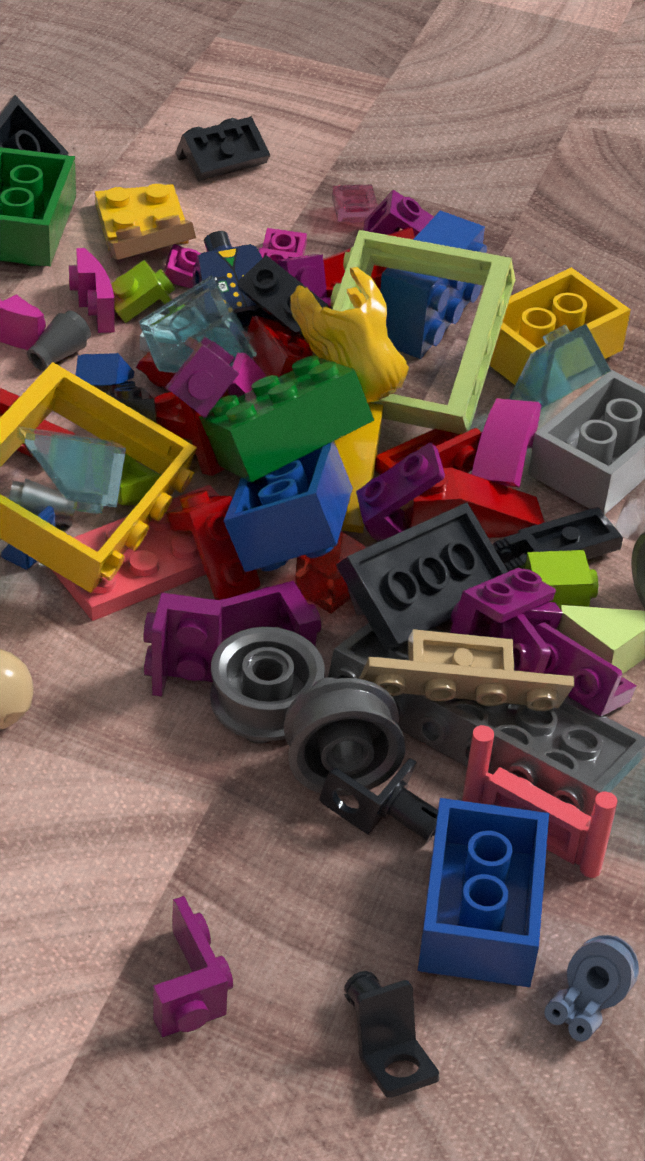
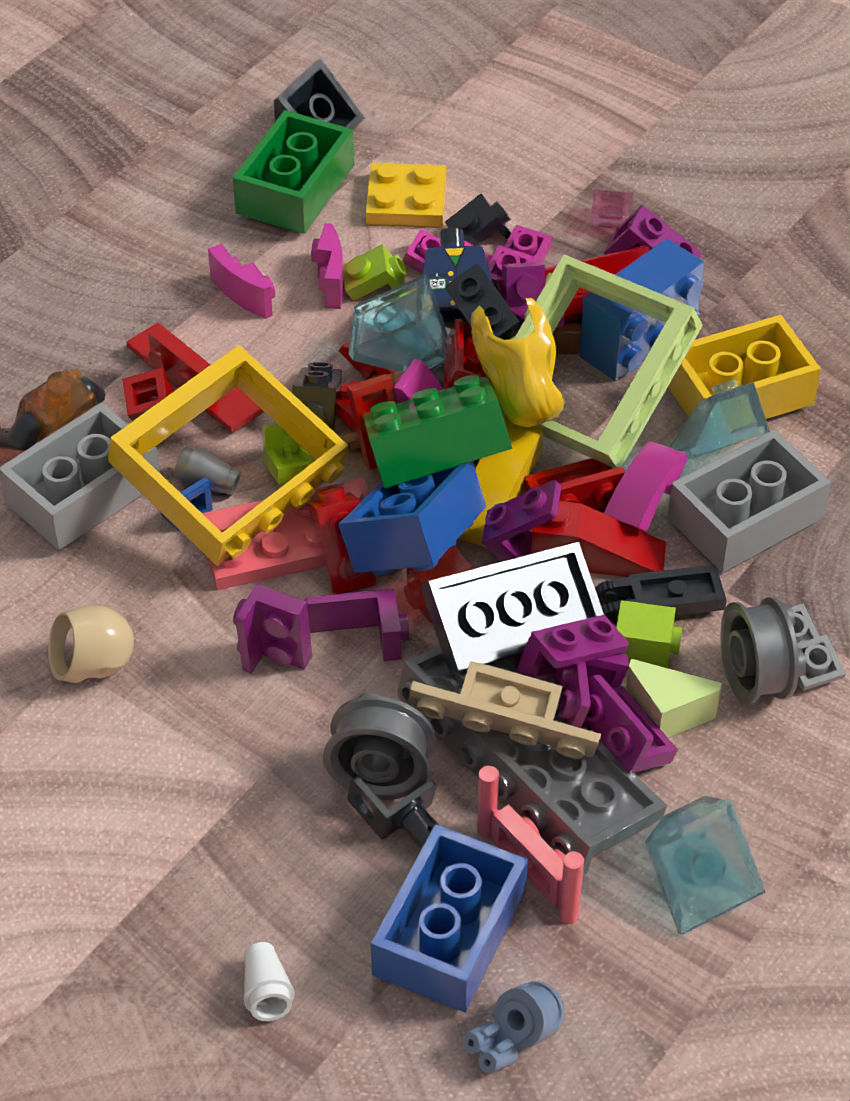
camera: 20 degrees right, 5 degrees up
clear light blue slope [17,426,126,514] -> none
dark grey cone [27,310,91,371] -> none
blue slope [75,353,135,386] -> none
medium nougat plate [107,215,196,260] -> none
magenta bracket [153,896,233,1038] -> none
magenta bracket [166,336,240,418] -> none
black bracket [175,116,270,181] -> none
flat silver wheel [210,627,325,744] -> none
black bracket [344,971,440,1098] -> none
none -> white cone [244,942,295,1021]
none -> black bracket [445,193,512,246]

